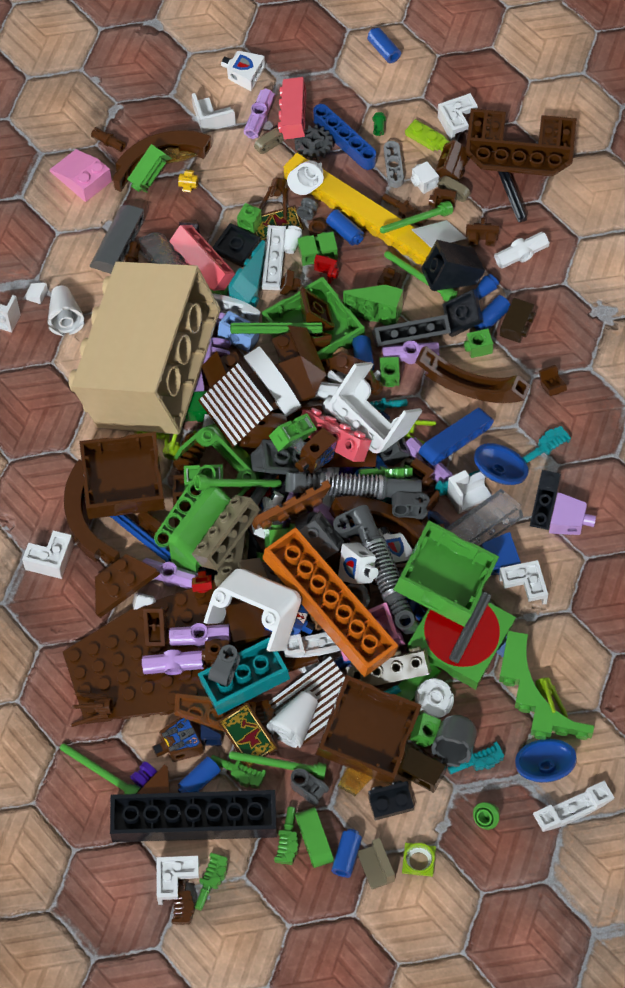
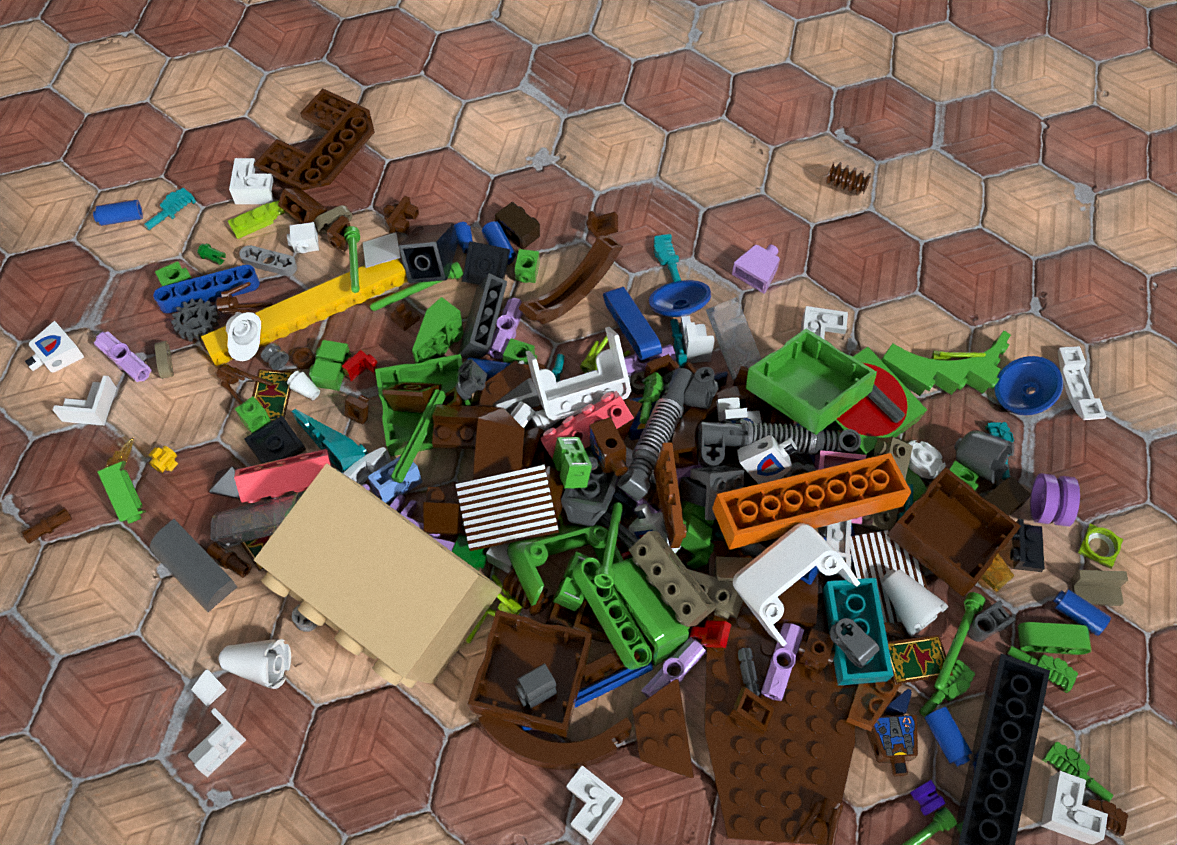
camera: 70 degrees left, 0 degrees up
bright pink slope [50,149,112,202] -> none
reddish brown arch [113,130,212,192] -> none
white slope [132,592,156,610] -> none
reddish brown slope [137,764,170,794] -> none
lavender piece [142,650,204,675] -> none
white slope [244,346,301,417] -> none
white tile [262,225,286,290] -> none
coral brick [278,77,307,140] -> none
blue brick [326,209,364,246] -> none
reddish brown piece [382,193,427,227] -> none
bright green cone [473,802,500,830] -> none
blue torso [481,532,521,575] -> none
white piece [494,232,549,269] -> none
black axle [498,171,527,223] -> none
black slope [530,470,561,530] -> none
none -> teal piece [144,188,196,230]
none -> bright green brick [155,261,191,287]
none -> reddish brown plant [216,282,273,314]
none -> dark grey piece [456,359,487,400]
none -> dark grey brick [515,663,557,709]
none -> white bracket [717,397,748,421]
none -> dark grey axle [738,648,760,696]
none -> medium lavender wheel [1030,473,1080,527]

